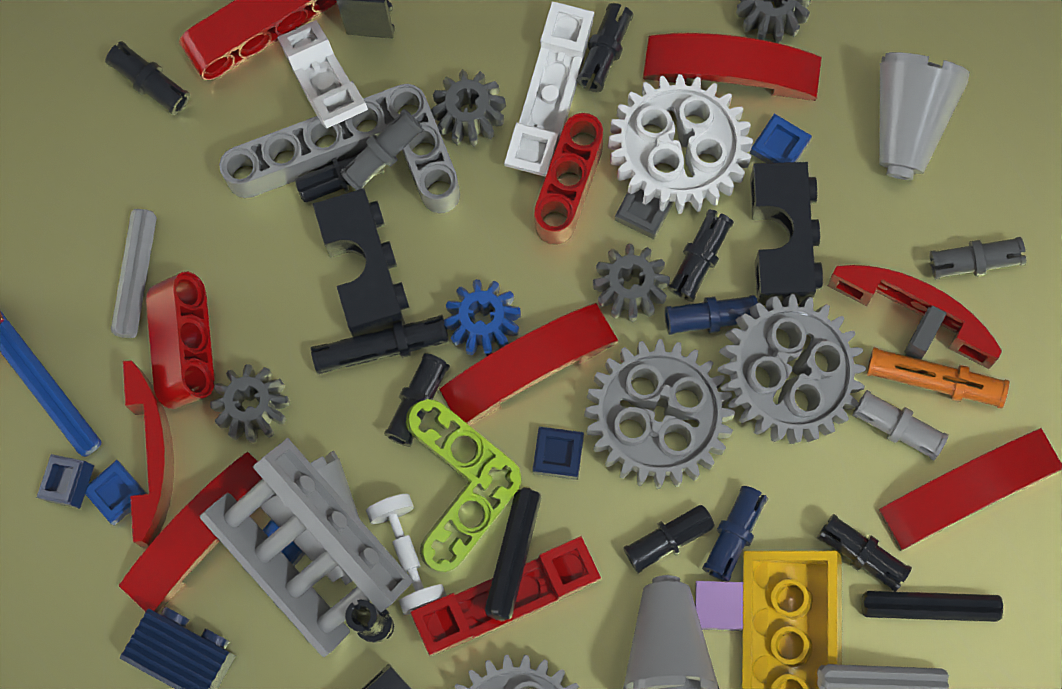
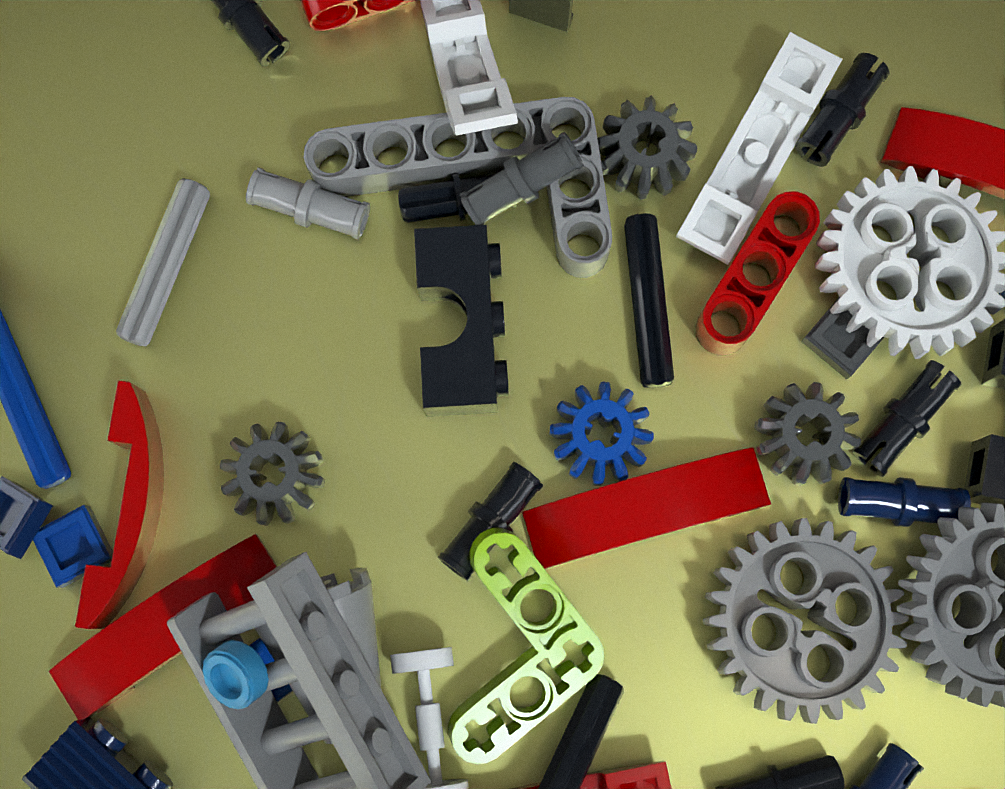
camera: 10 degrees right, 5 degrees up
red beam [146,271,215,409] -> none
black pin [311,315,449,375] -> none
dark blue tile [533,427,584,480] -> none
none -> dark azure tile [202,640,269,710]
none -> light grey pin [246,167,370,239]
none -> black axle [624,213,674,388]

